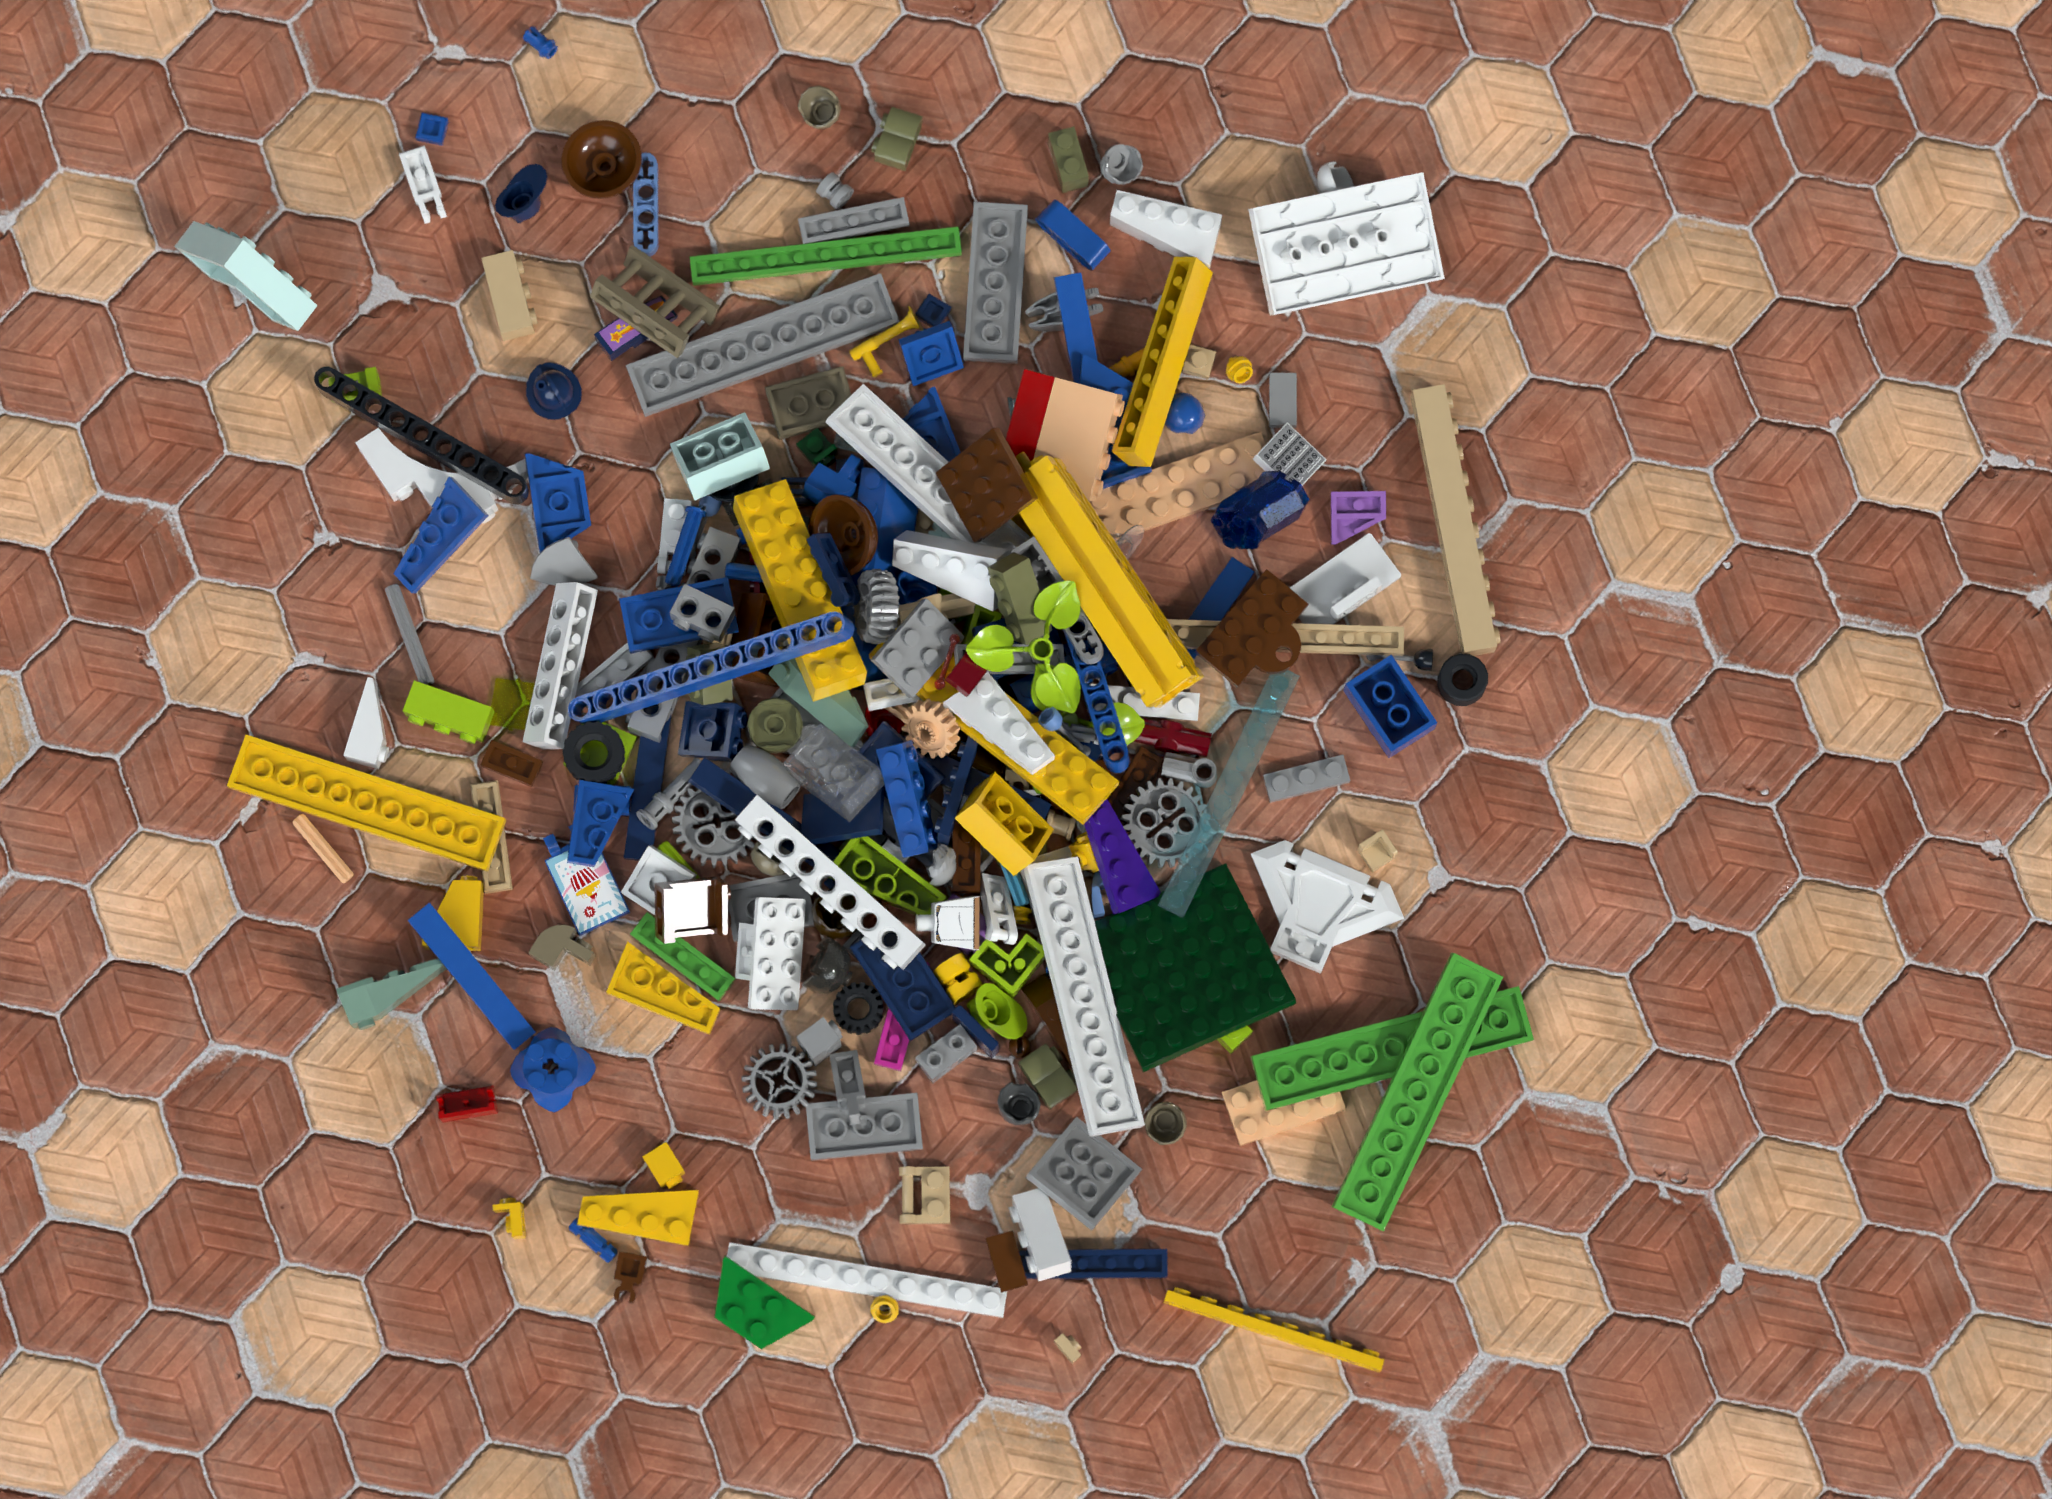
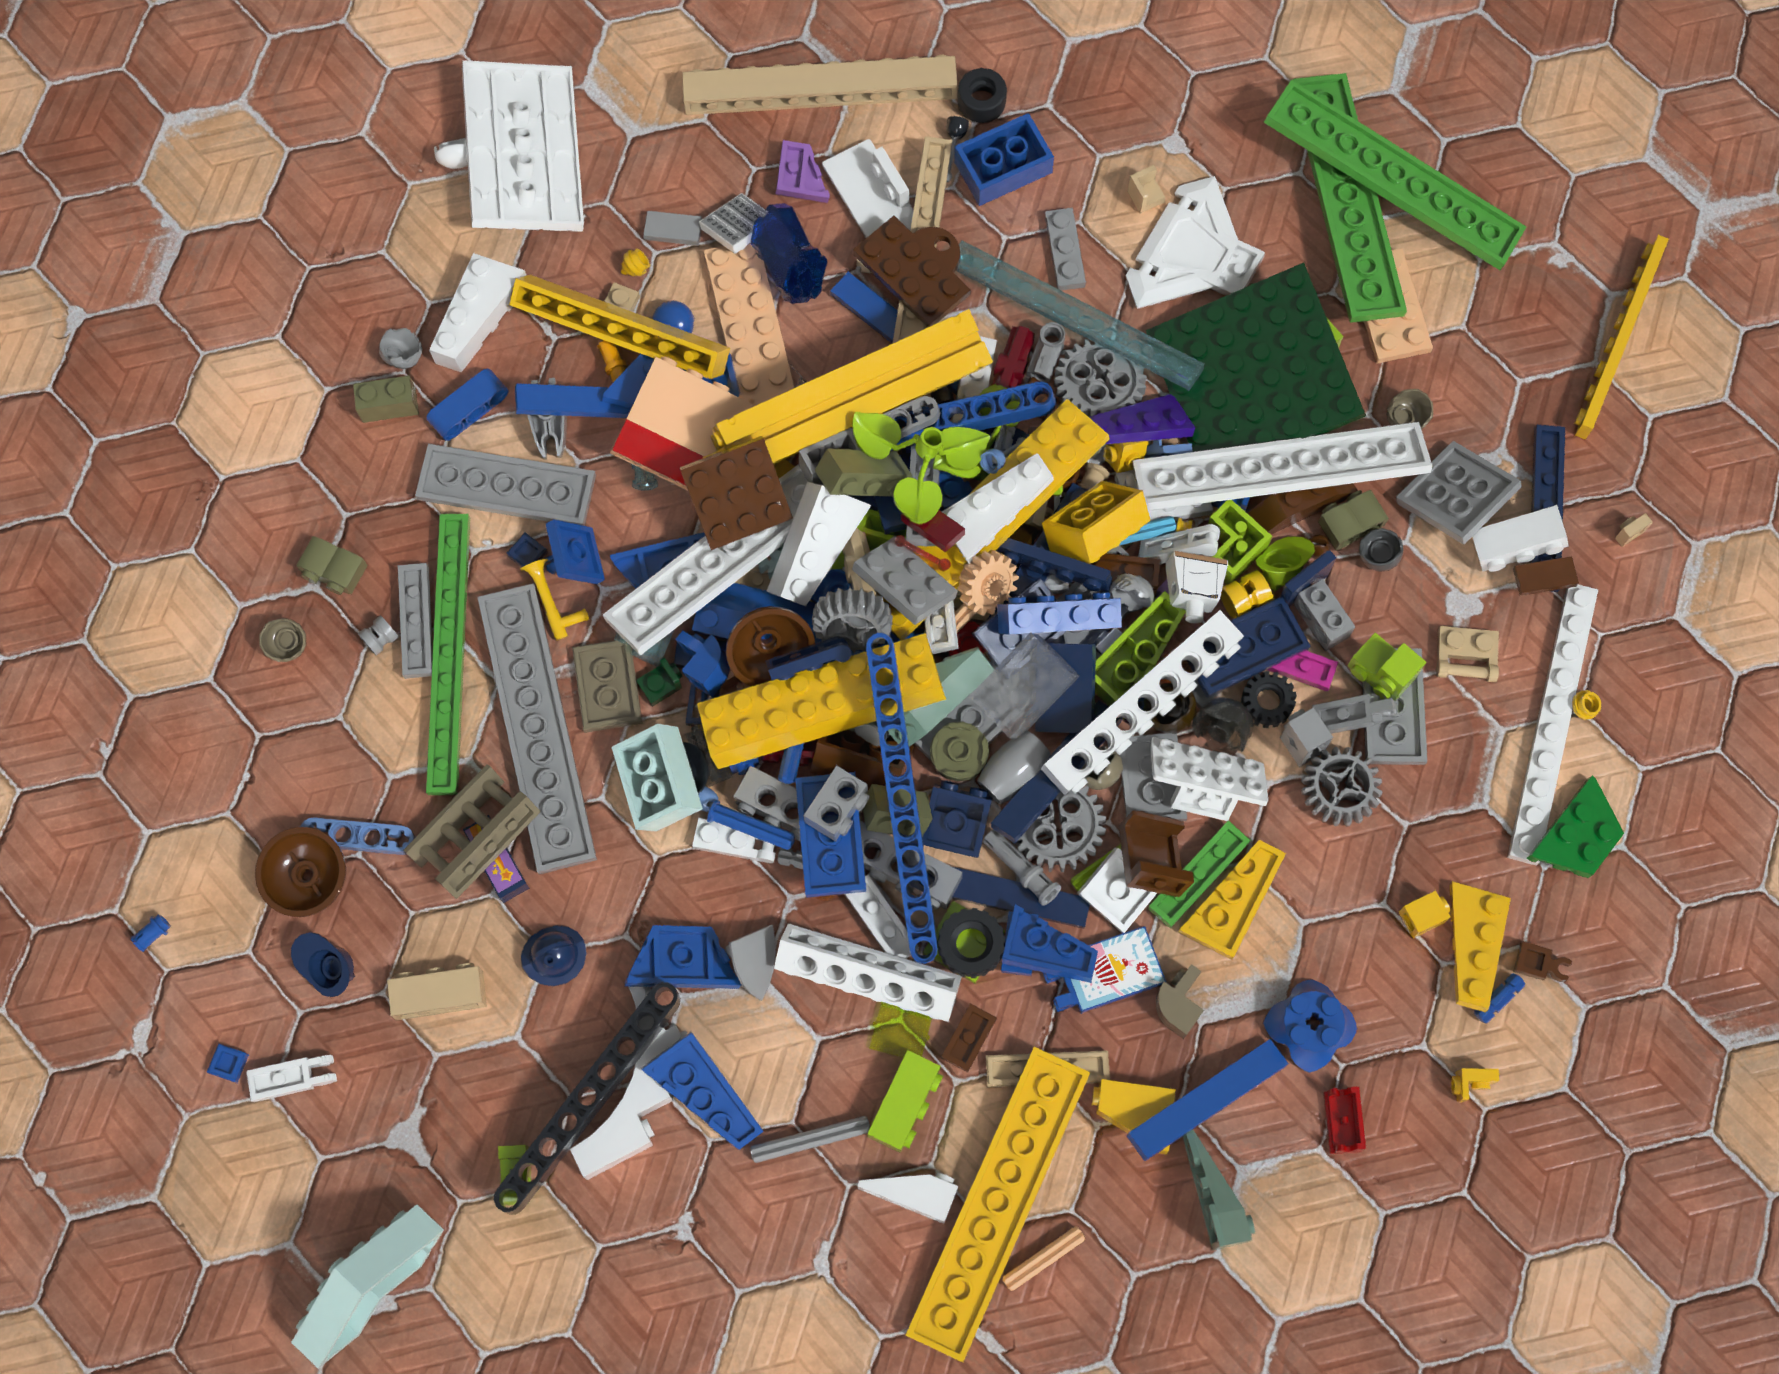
camera: 80 degrees left, 5 degrees down
none -> lime brick [1348,633,1427,701]

